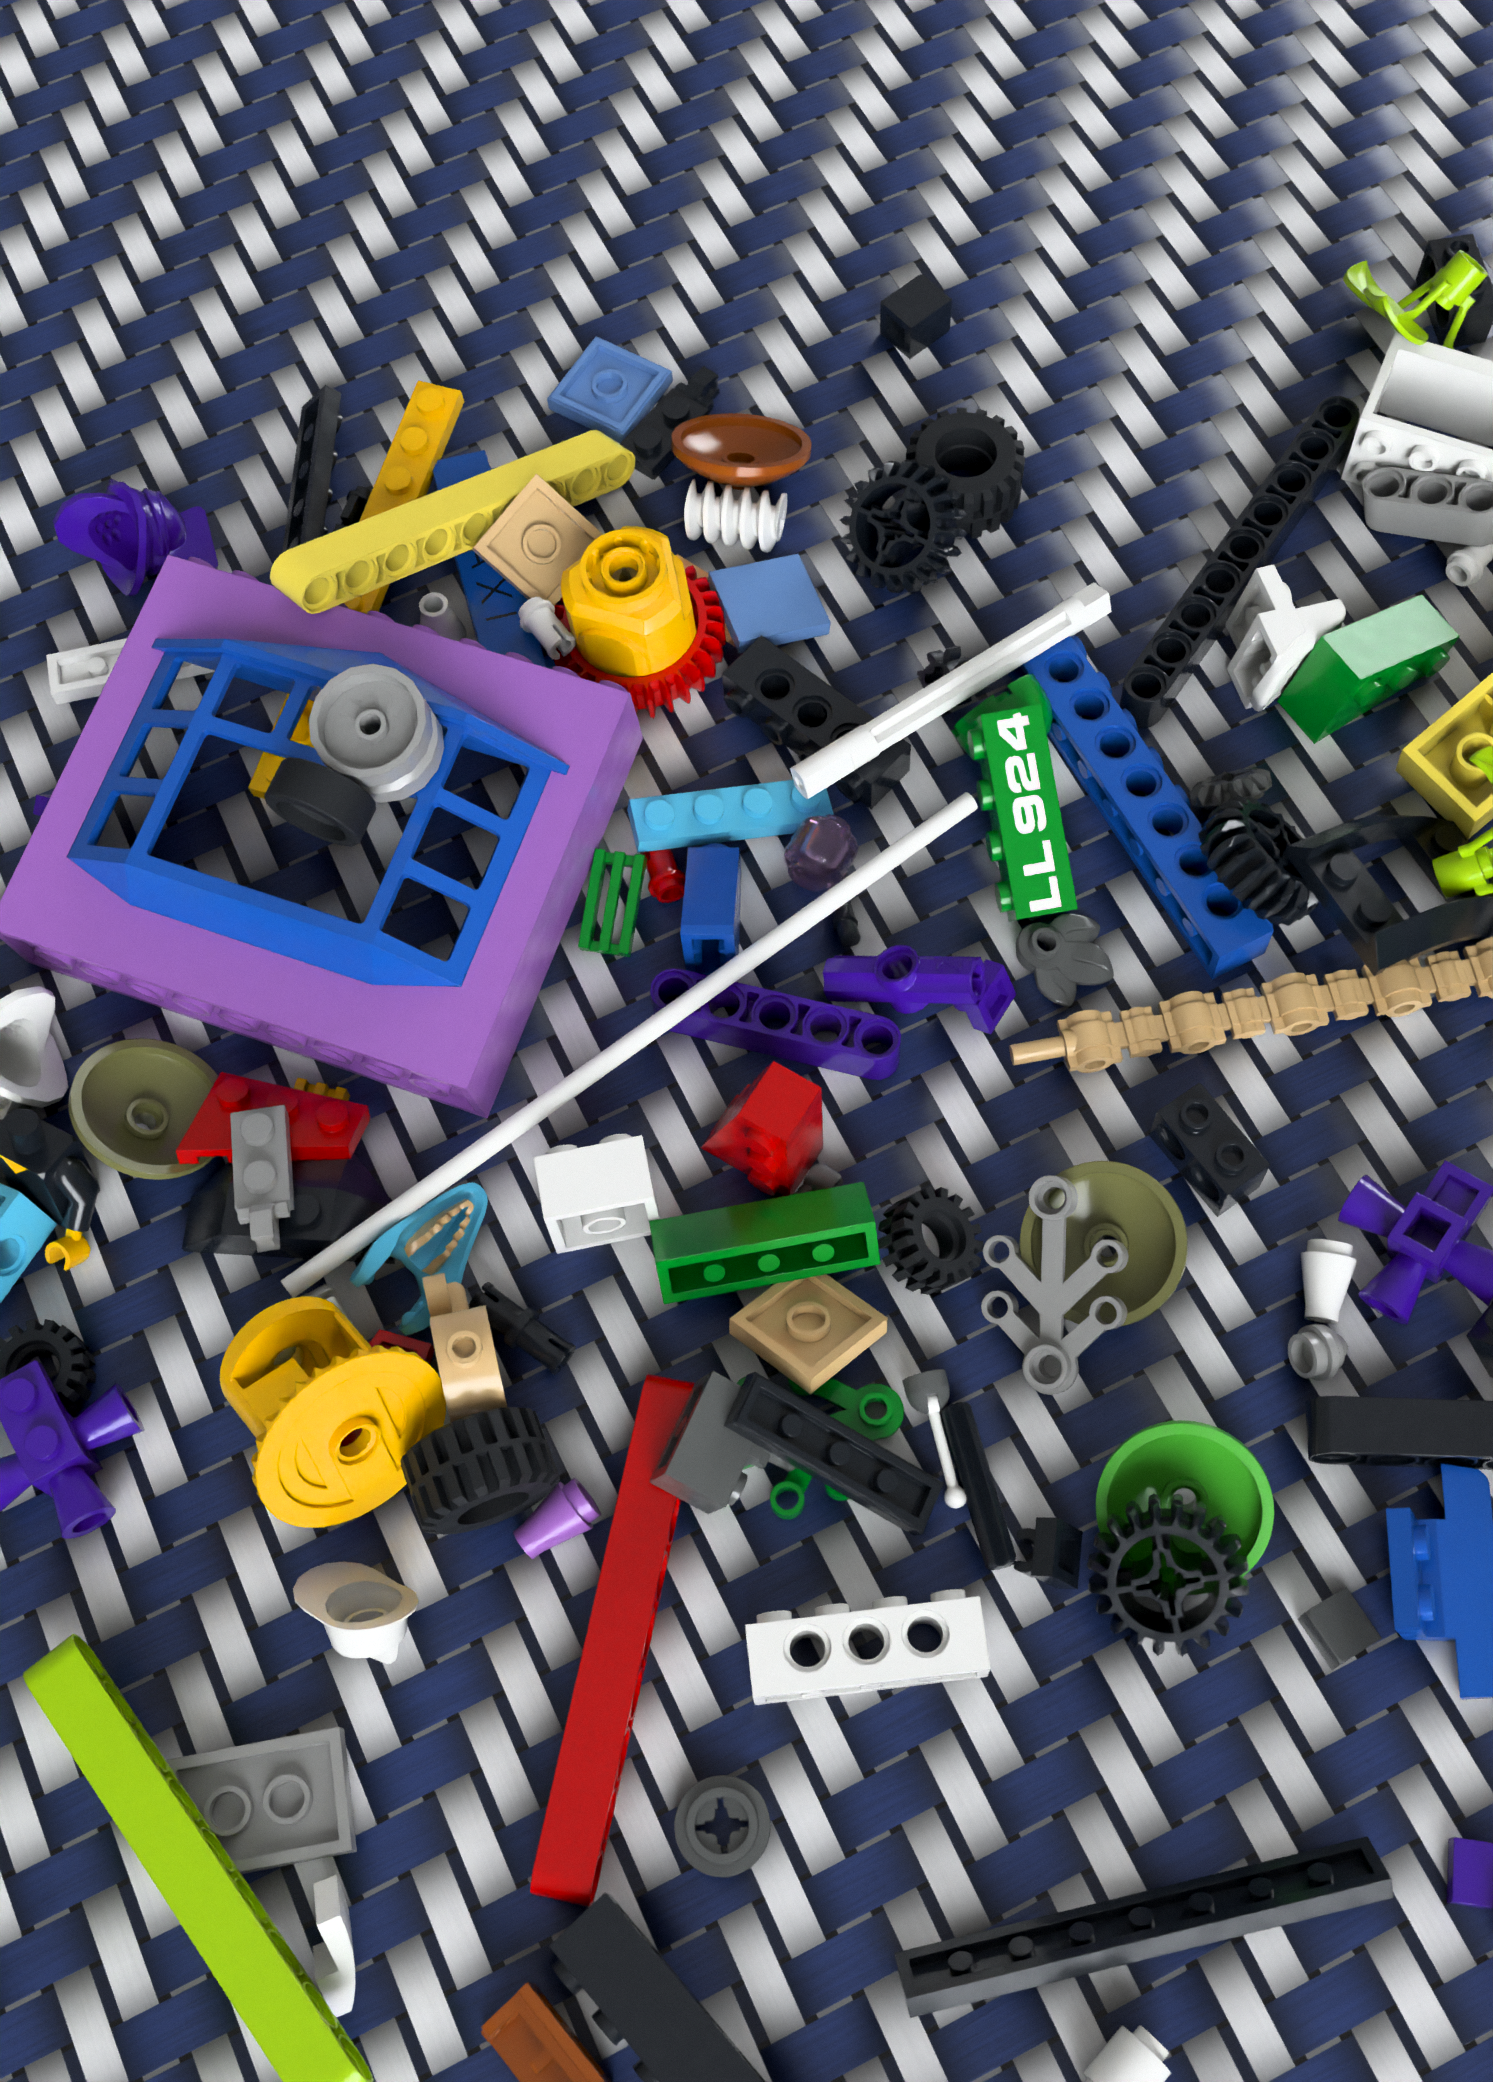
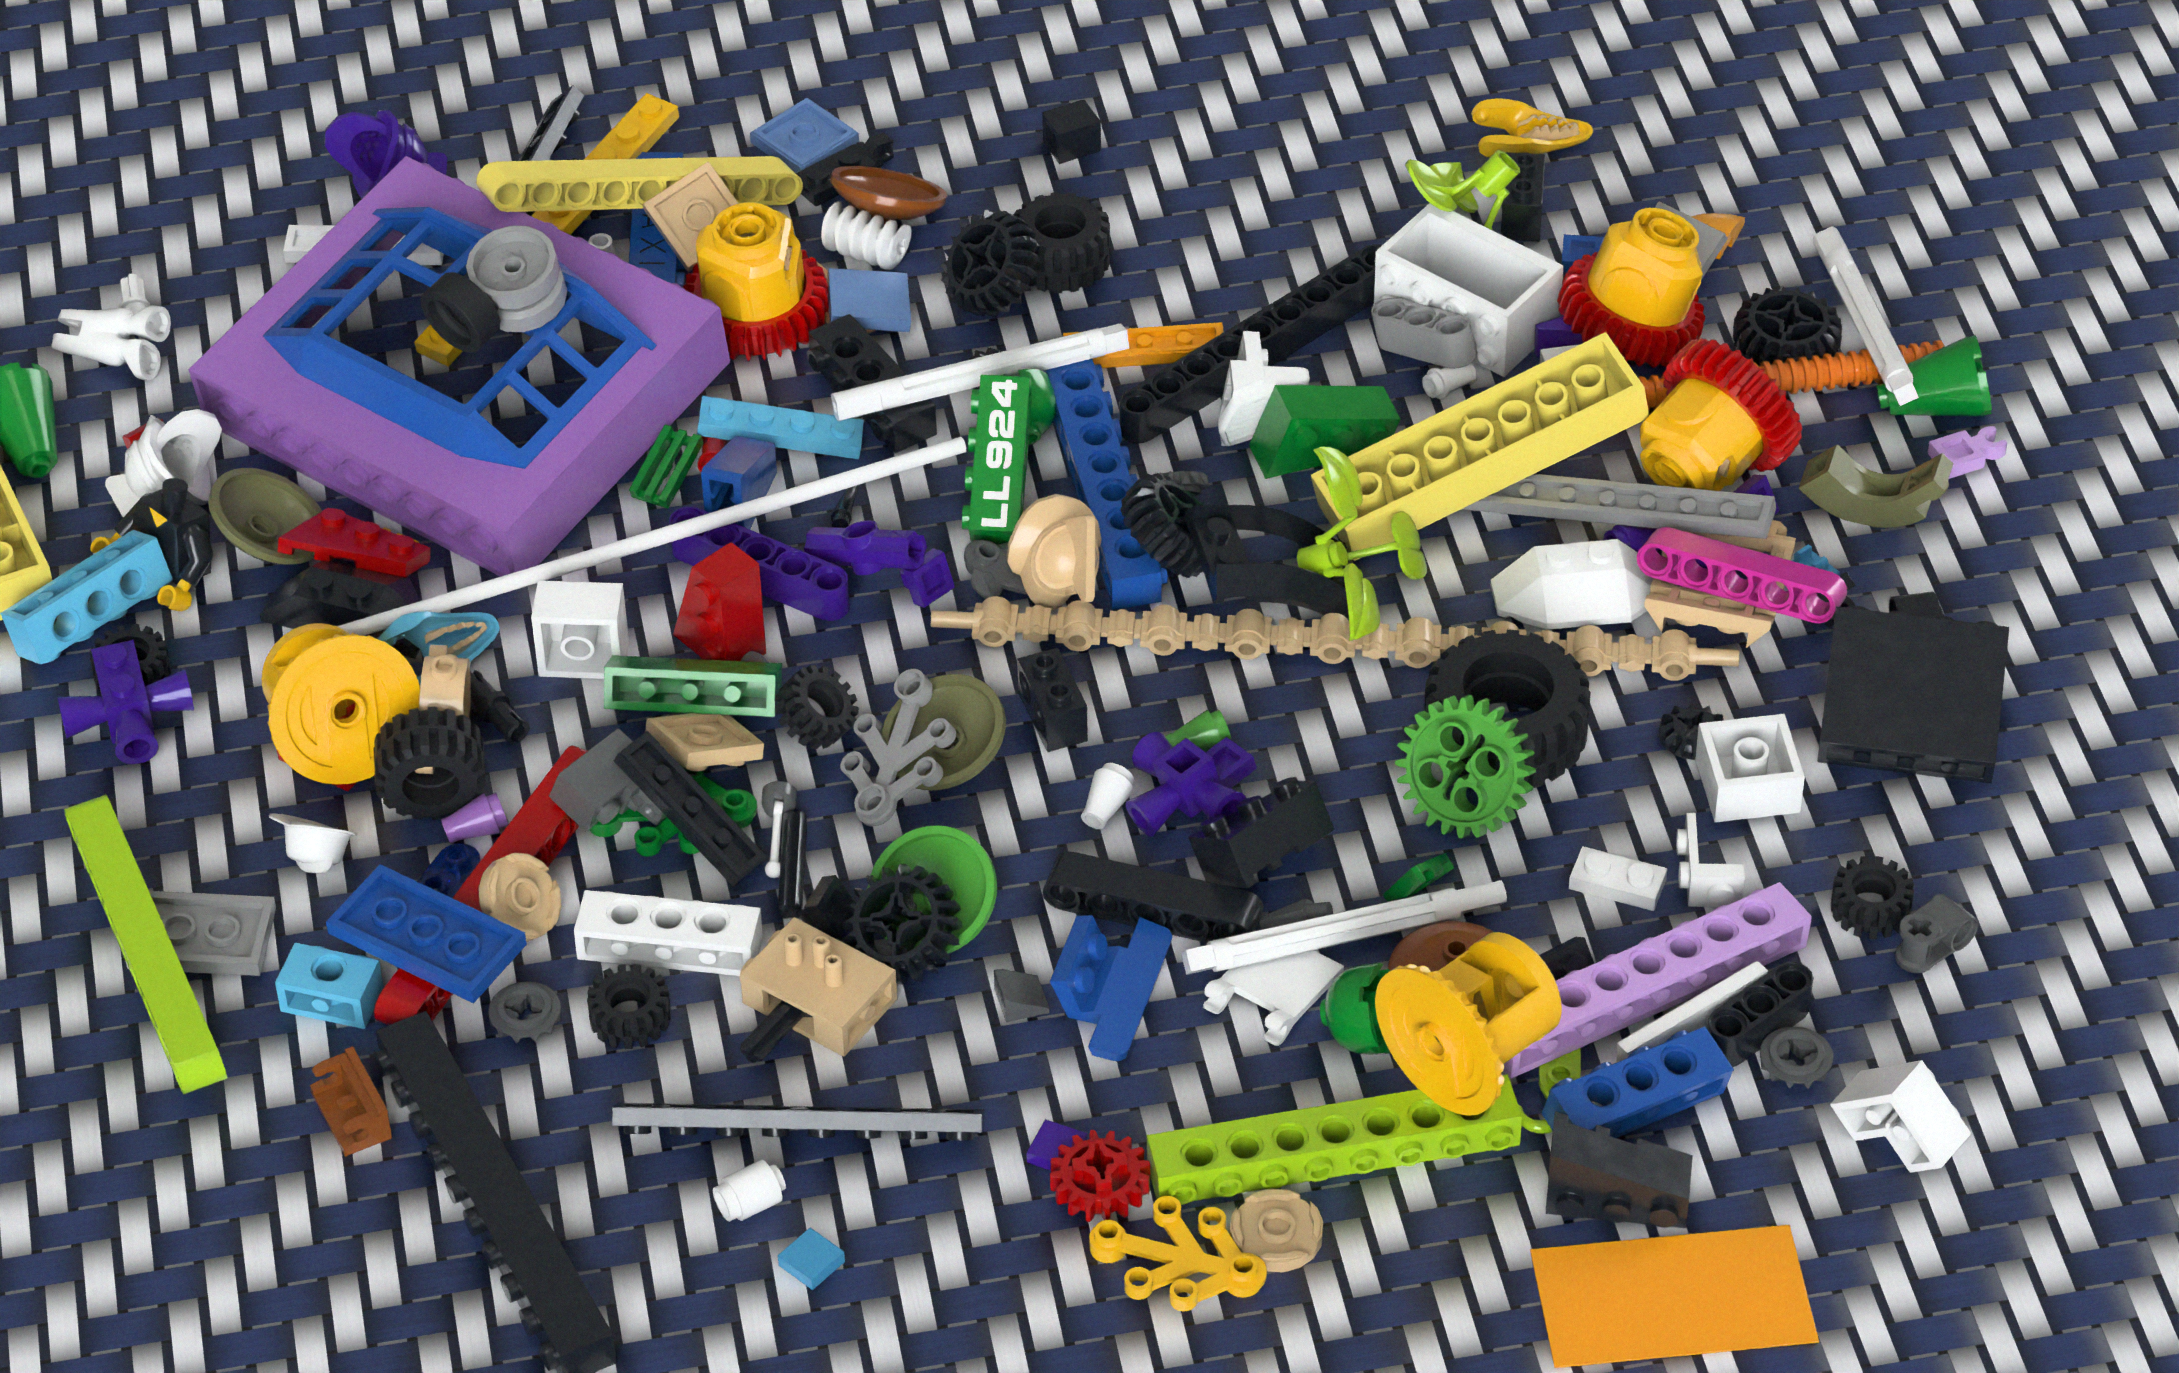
camera: 10 degrees right, 20 degrees down
light grey hinge [230,1105,295,1252] -> none
white slope [313,1874,355,2017] -> none
white pin [518,597,576,660] -> none
clear purple head [784,814,859,892] -> none
light grey plate [1288,1324,1348,1381] -> none
none -> medium azure brick [275,943,384,1029]
none -> blue plate [326,864,527,1004]
none -> clear blue plate [417,843,481,898]
none -> tan tile [479,853,562,942]
none -> black tyre [587,964,671,1049]
none -> tan piece [739,917,897,1063]
none -> tan helmet [1007,494,1102,611]
none -> light orange tile [1063,322,1224,368]
none -> bright green cone [1165,710,1232,752]
none -> yellow animal [1471,98,1593,158]

